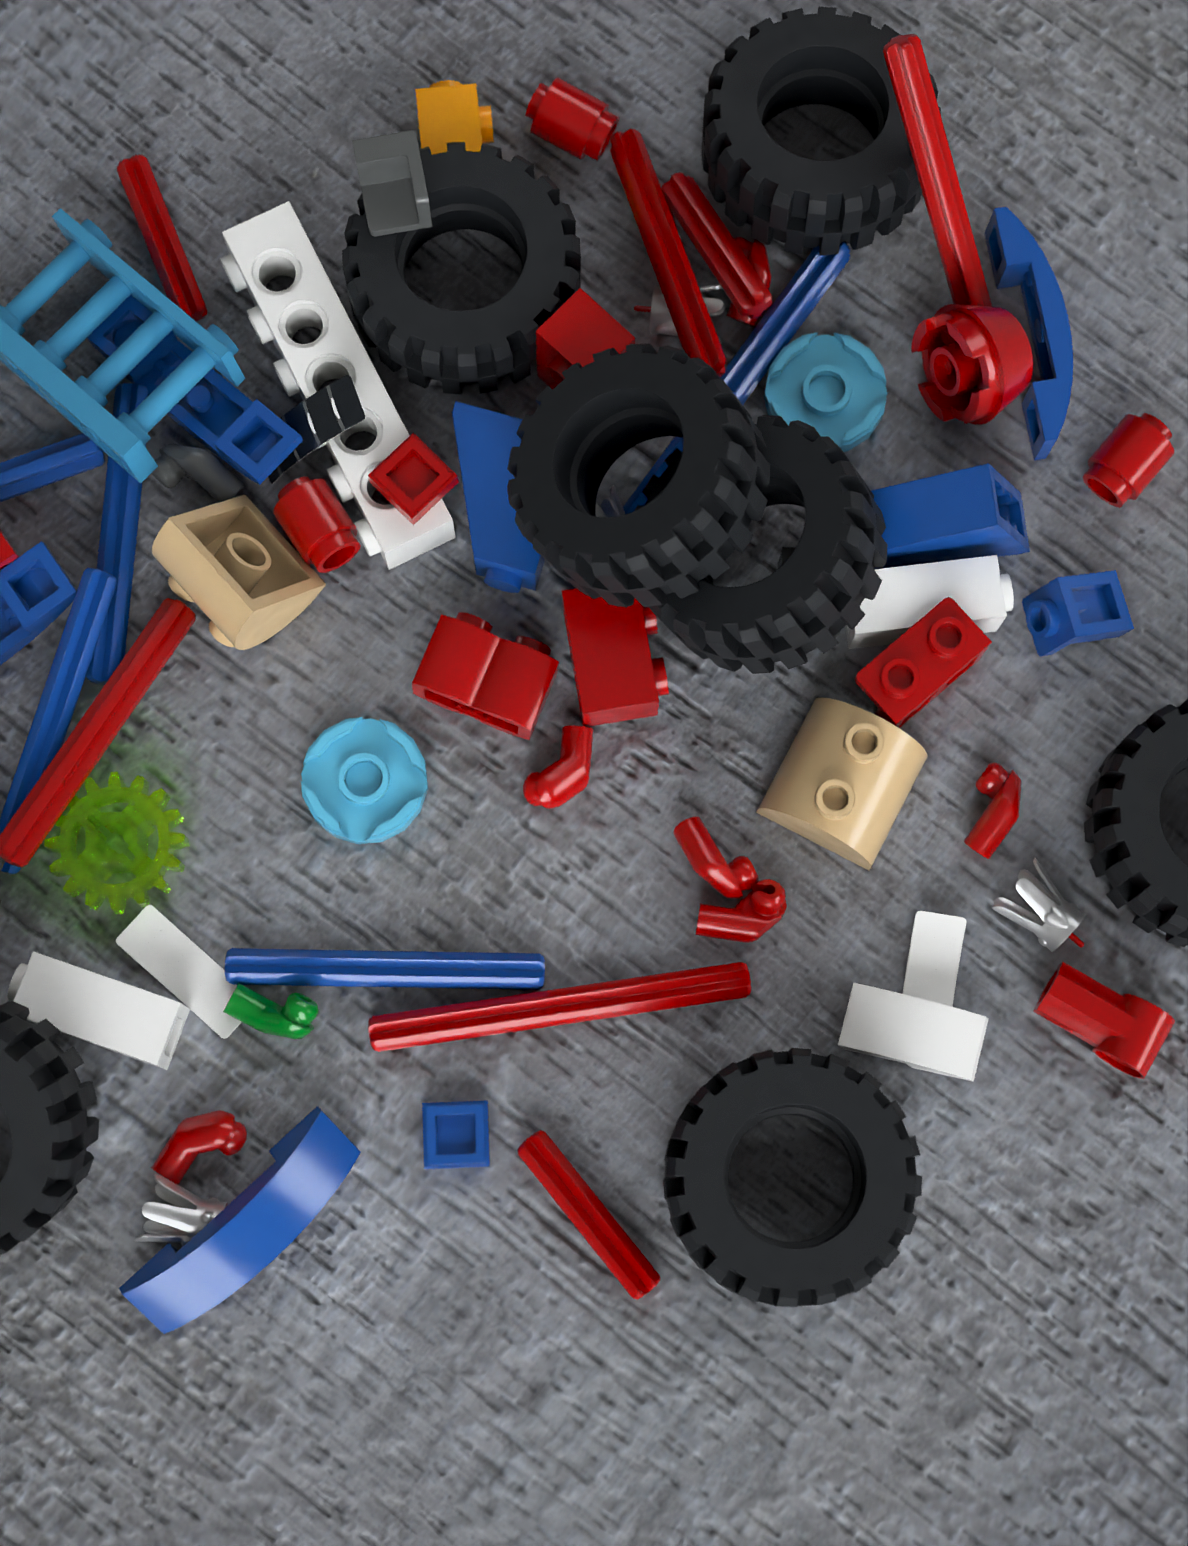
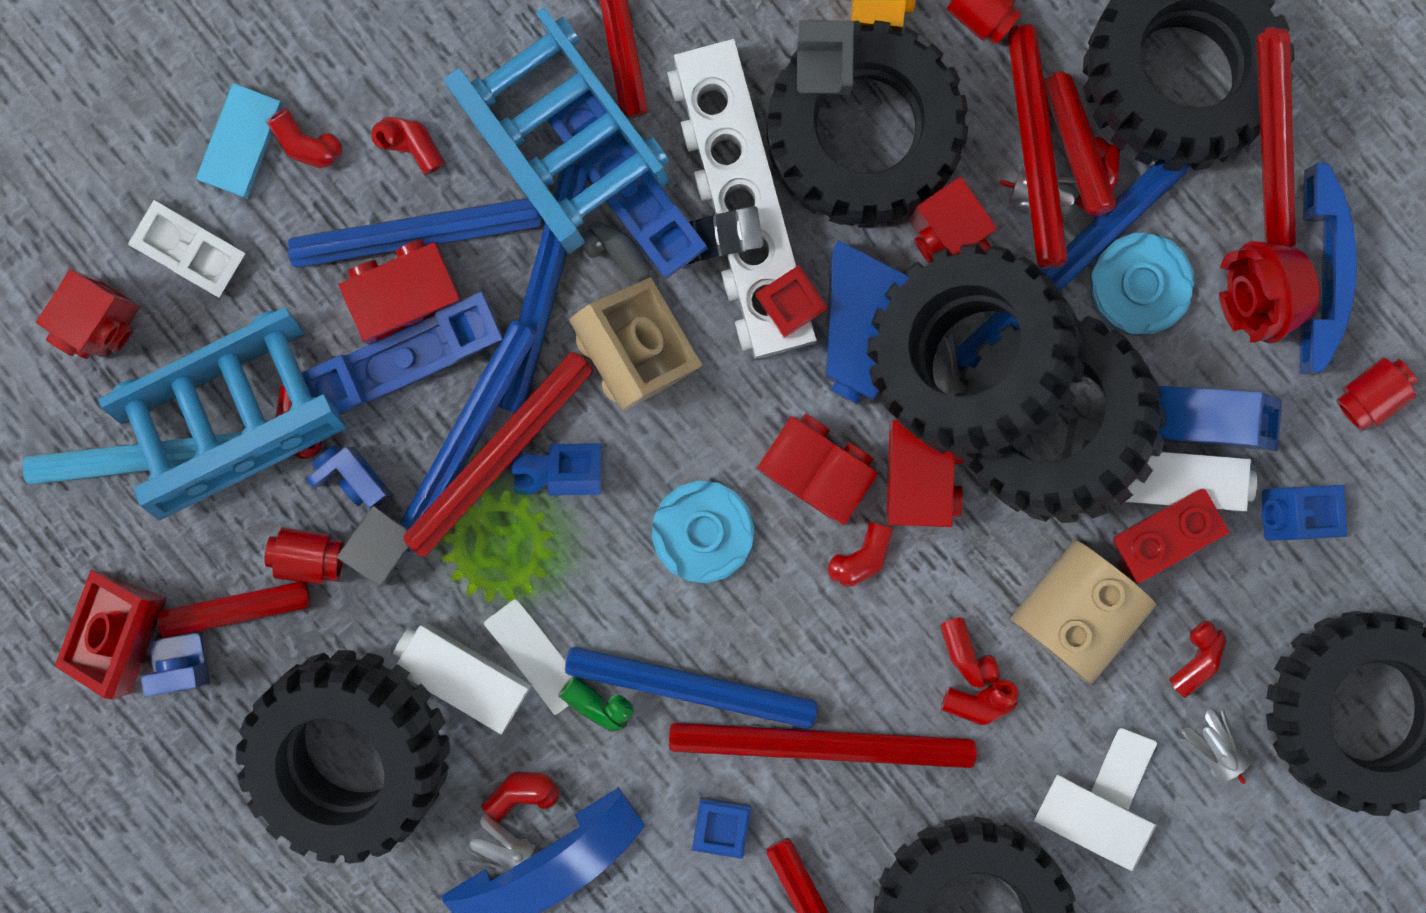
camera: 15 degrees right, 10 degrees up
red brick [273,476,361,573] -> none
red piece [1033,962,1175,1079] -> none
none -> blue plate [512,443,603,496]

